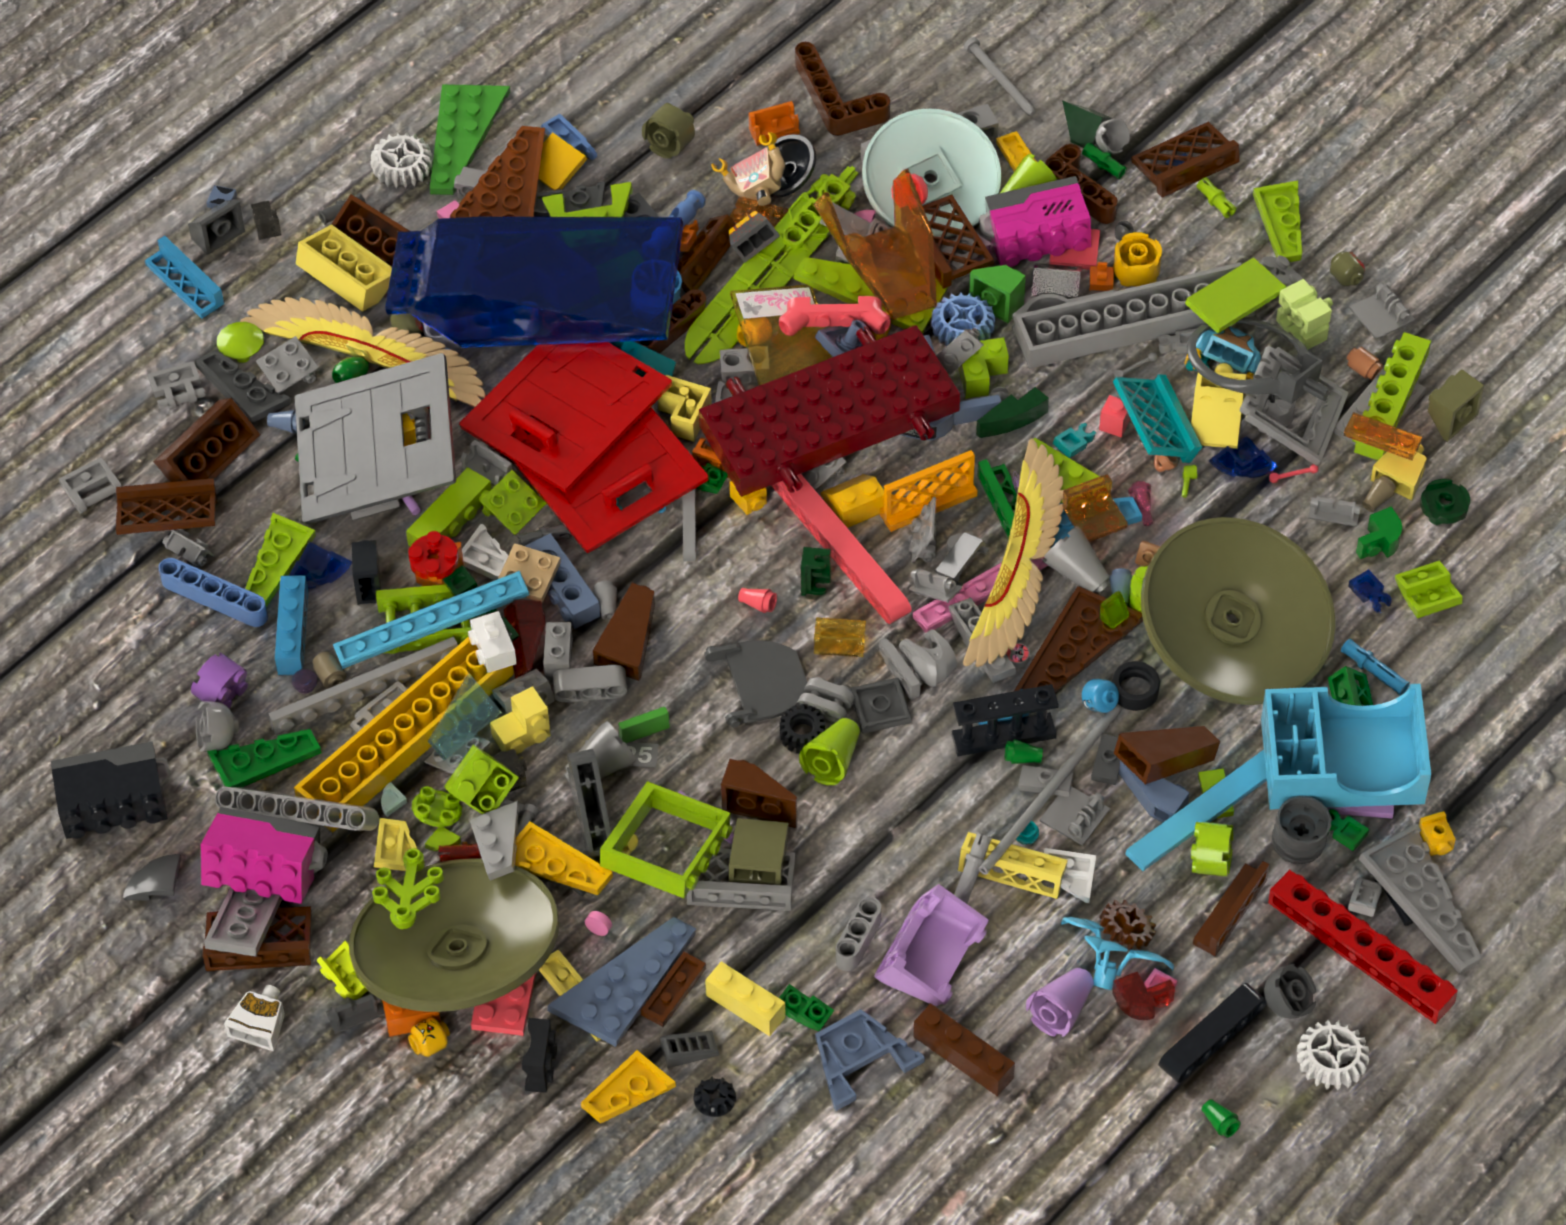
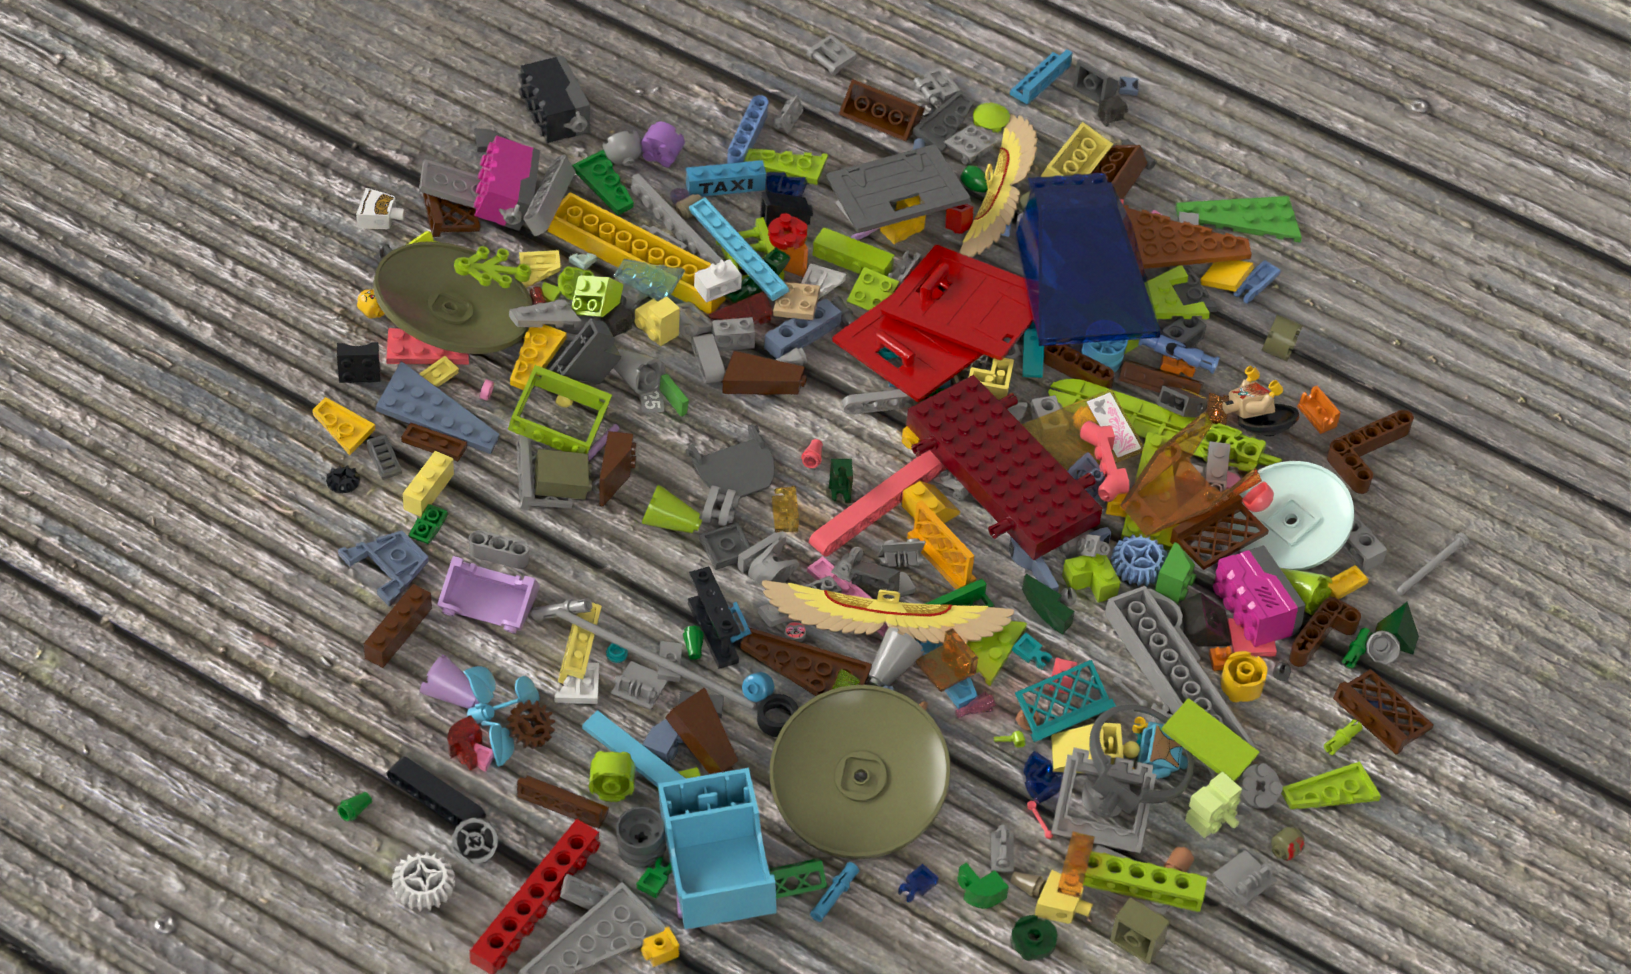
camera: 75 degrees right, 5 degrees down
reddish brown fence [116,478,217,535] -> none
white gear [370,132,433,189] -> none
black tyre [780,705,825,754] -> none
lime slope [1395,560,1462,619] -> none

